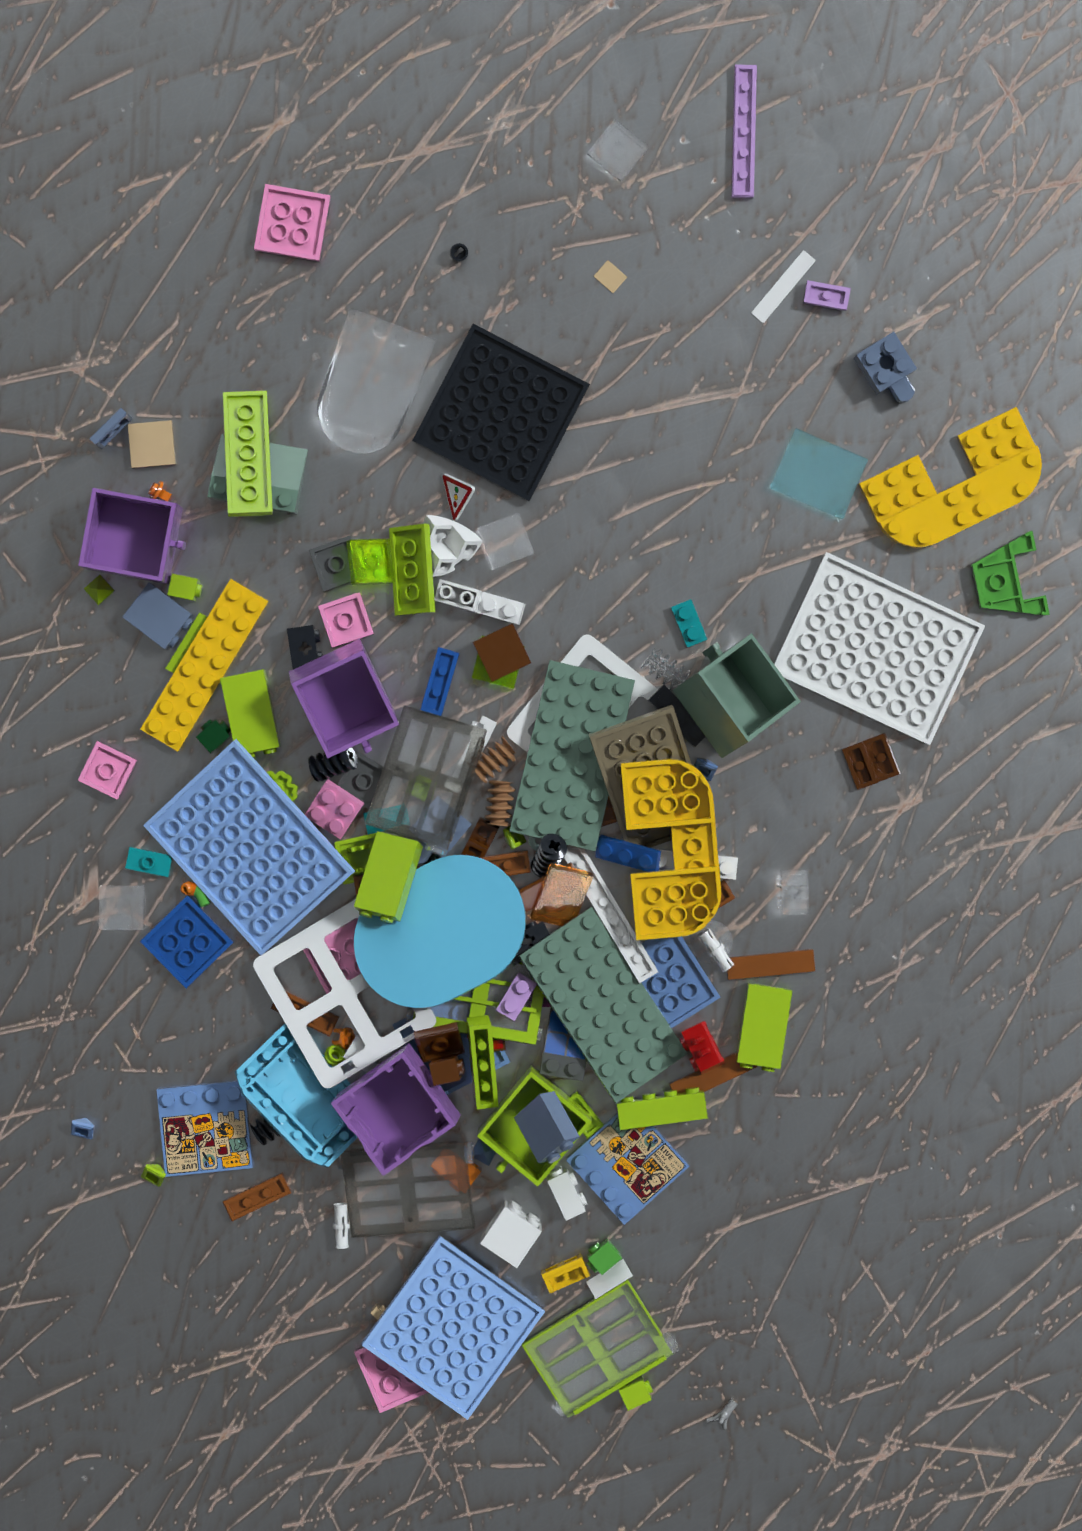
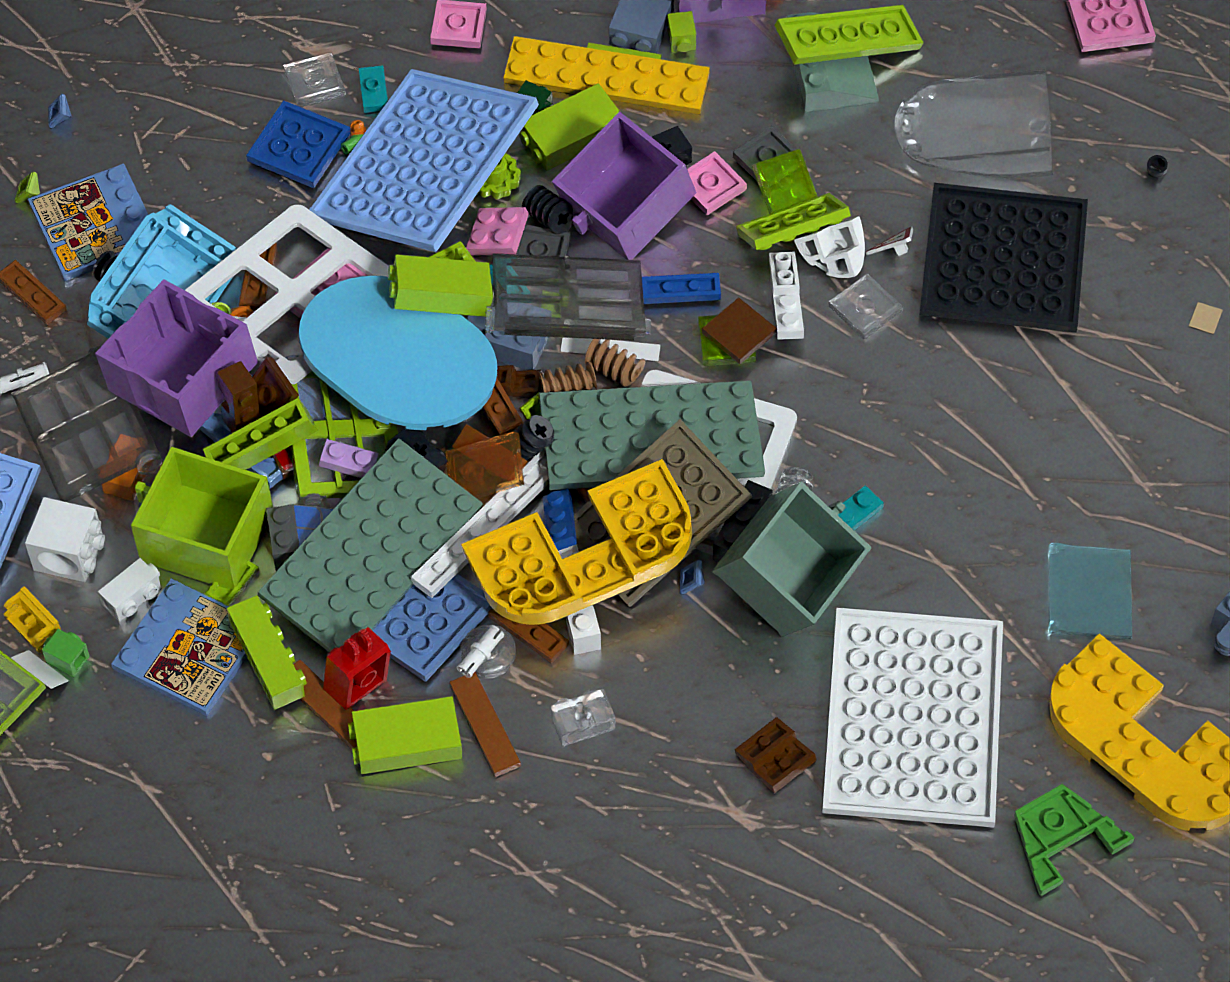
camera: 75 degrees right, 30 degrees down
sand blue brick [514,1091,580,1163] -> none

